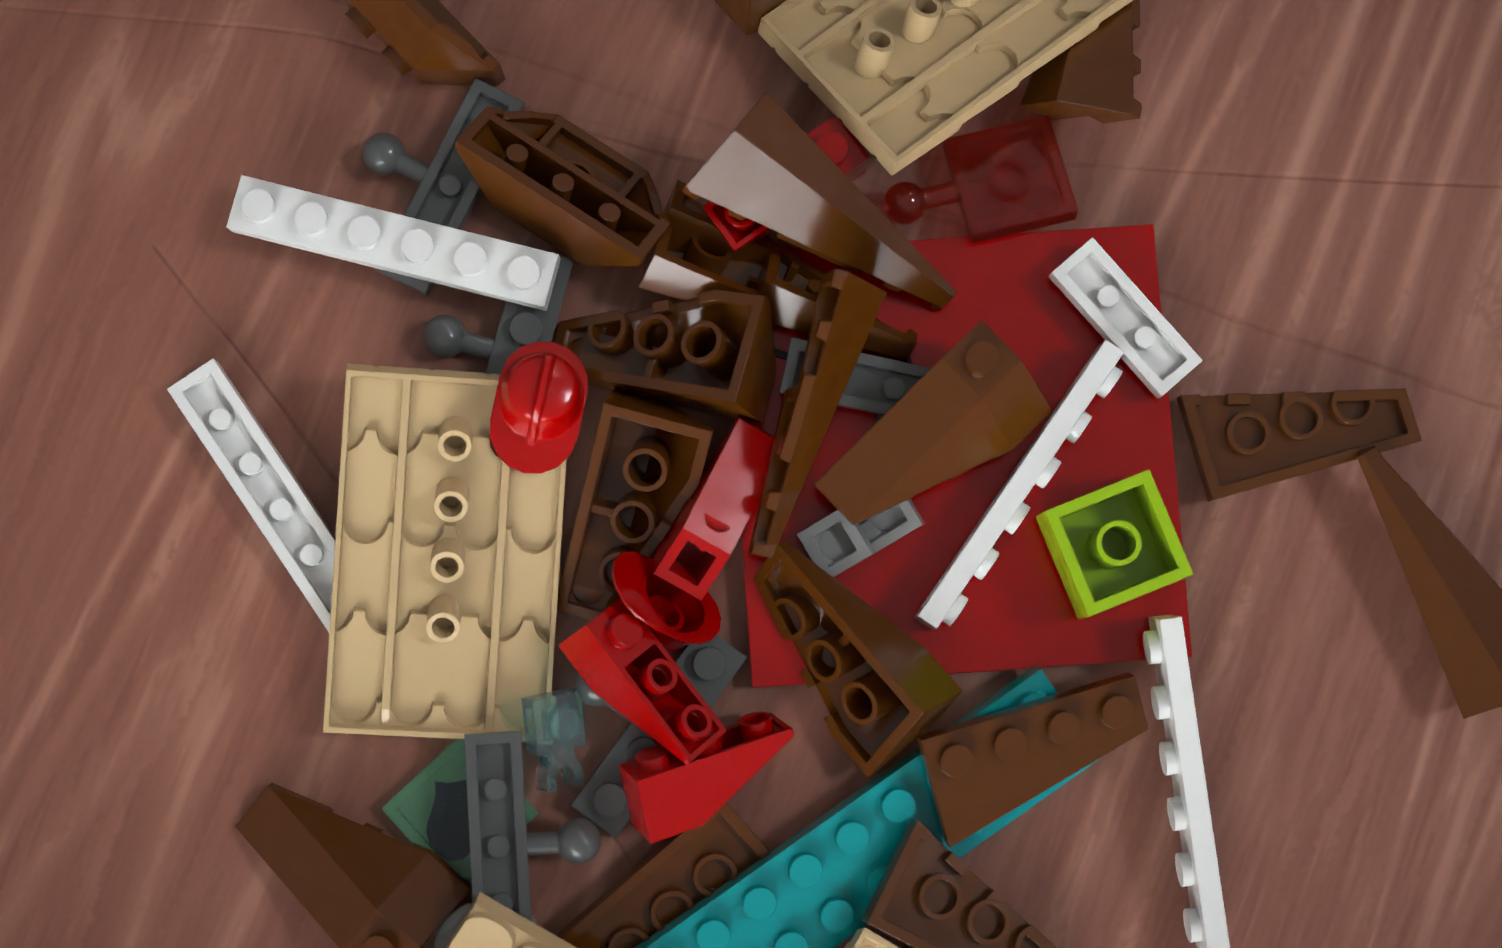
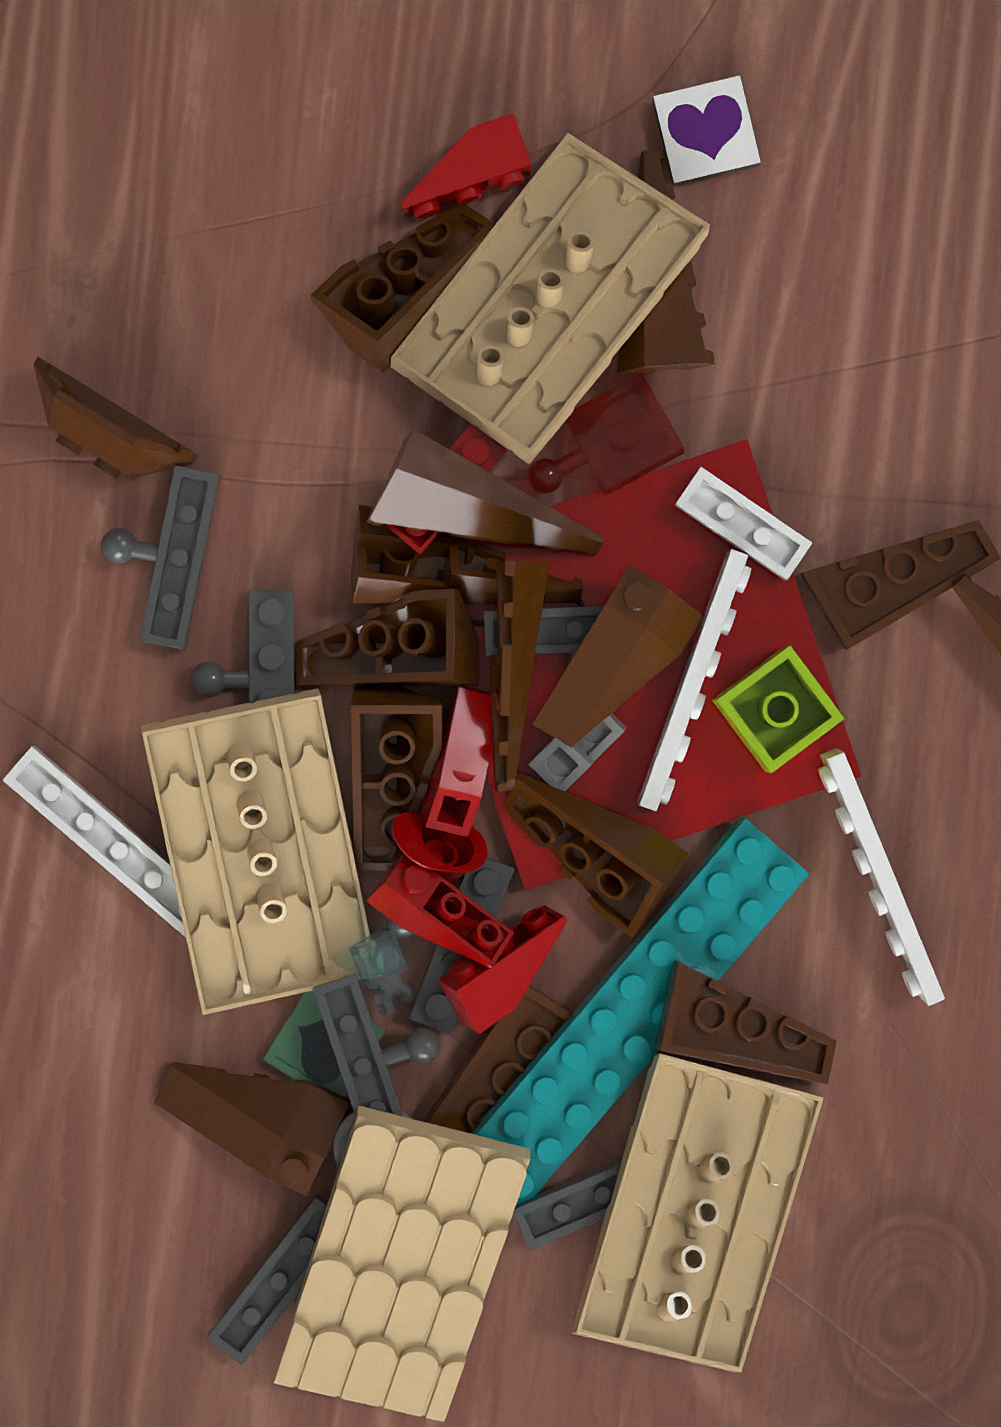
camera: 10 degrees left, 5 degrees up
white plate [226,175,561,311] -> none
reddish brown wedge [455,106,670,266] -> none
red piece [490,341,588,474] -> none
reddish brown wing [916,672,1148,847] -> none

